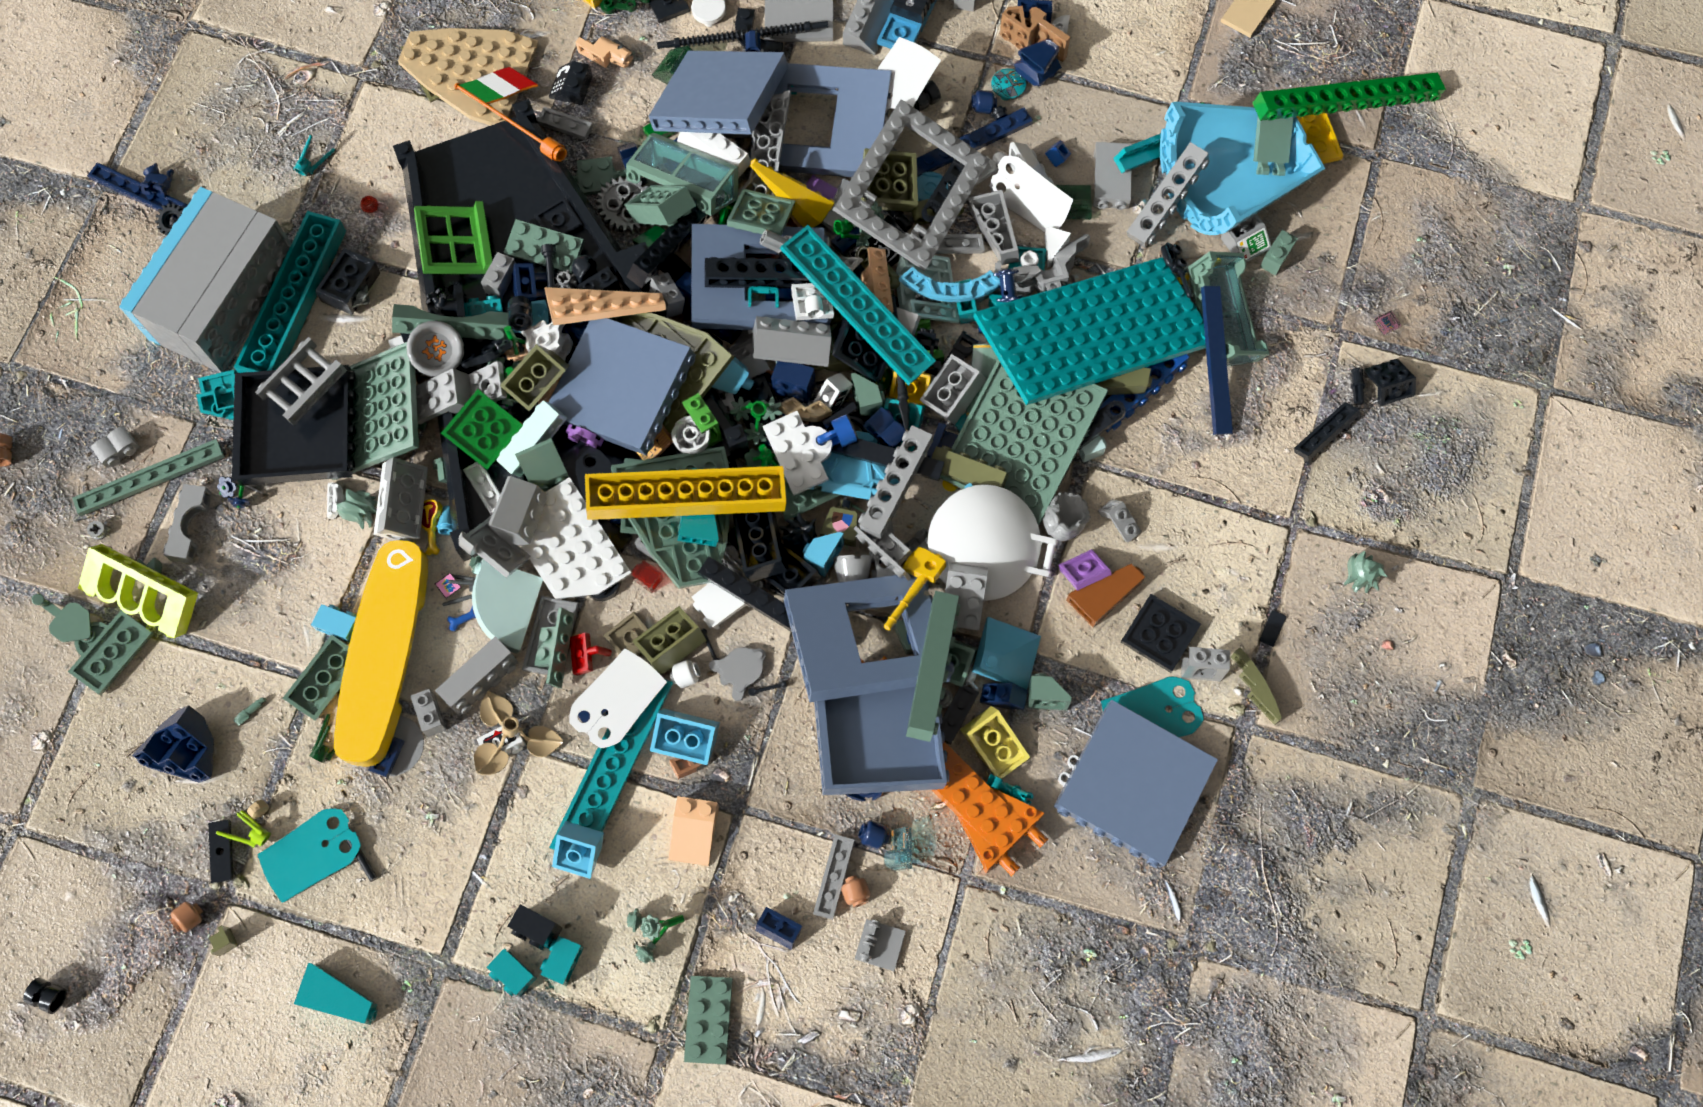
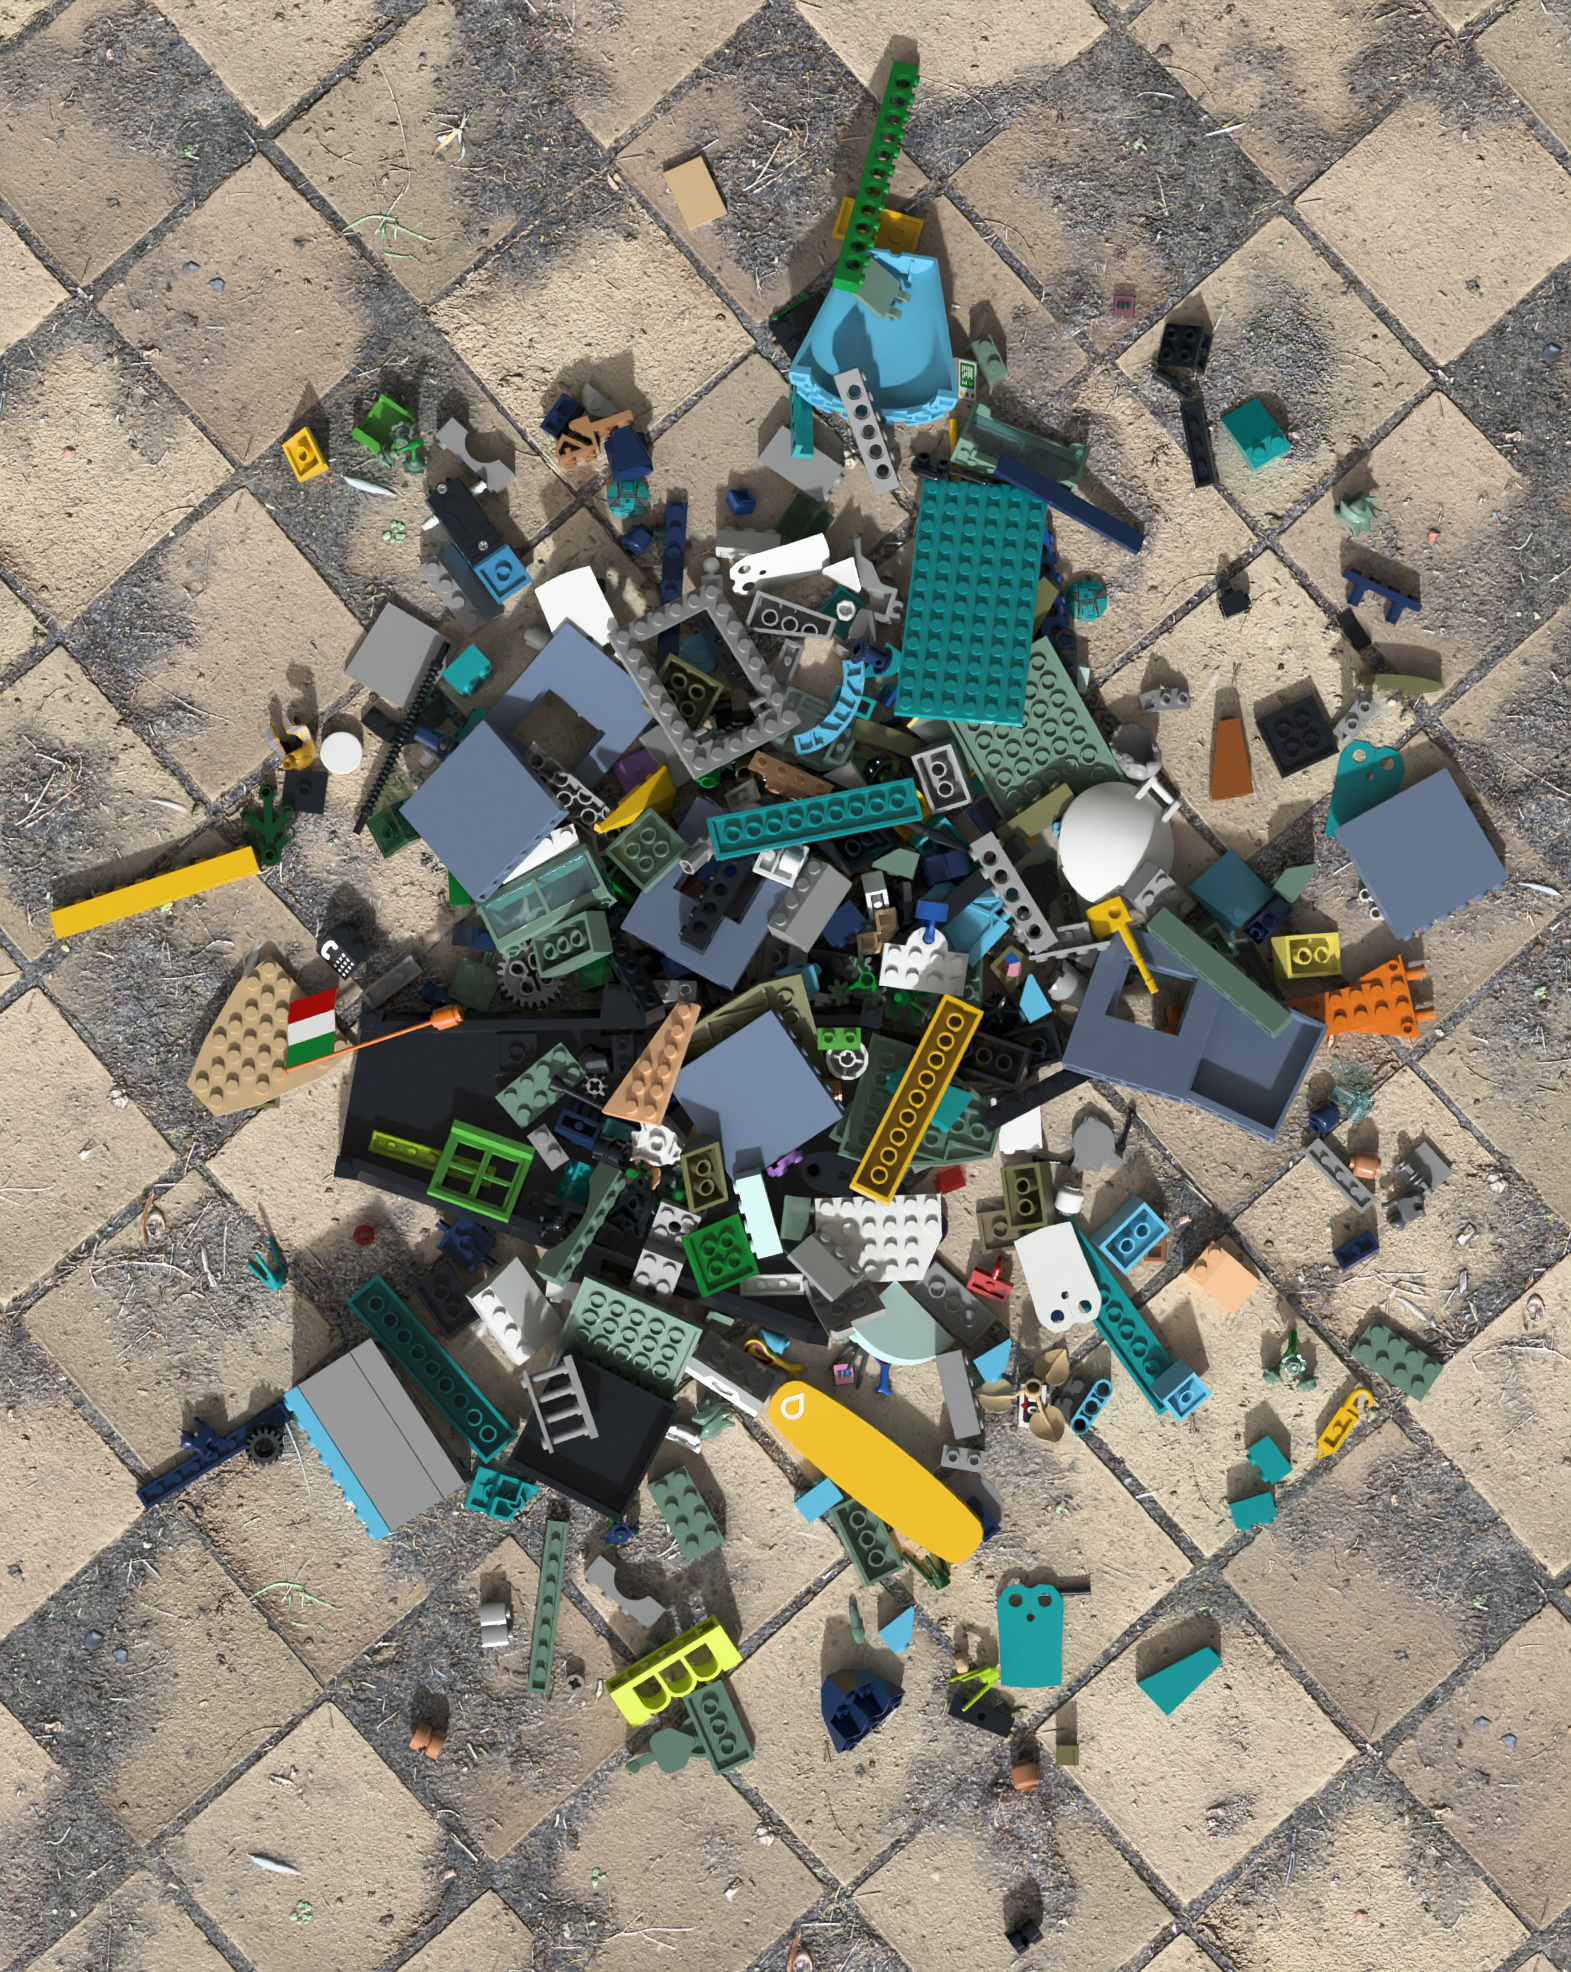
camera: 60 degrees left, 15 degrees up
light grey piece [406,321,464,377] -> none
black brick [507,904,563,951] -> none
sand green bracket [534,608,574,689] -> none
light nougat plate [576,36,633,68] -> none
teal piece [748,286,779,308] -> none
teal piece [987,774,1034,805] -> none
medium lavender plate [1058,549,1111,591] -> none
none -> lime tile [368,1130,497,1188]
none -> dark blue animal [418,980,462,1009]
none -> dark blue plate [435,1217,498,1274]
none -> teal brick [442,644,494,699]
none -> white slope [465,1256,563,1366]
none -> sand green brick [647,1465,726,1561]
none -> olive slope [849,718,929,763]
none -> medium azure slope [878,1605,914,1653]
none -> medium azure slope [972,1338,1012,1384]
none -> black tile [1020,860,1060,921]
none -> dark grey plate [1053,1372,1093,1419]
none -> teal dish [1065,580,1107,622]
none -> medium azure beam [1069,1379,1113,1434]
none -> black brick [1216,579,1251,621]
none -> teal slope [1220,398,1291,473]
none -> yellow plate [1316,1387,1373,1459]
none -> dark blue plate [1341,567,1422,625]
none -> dark grey animal [1381,1189,1427,1232]

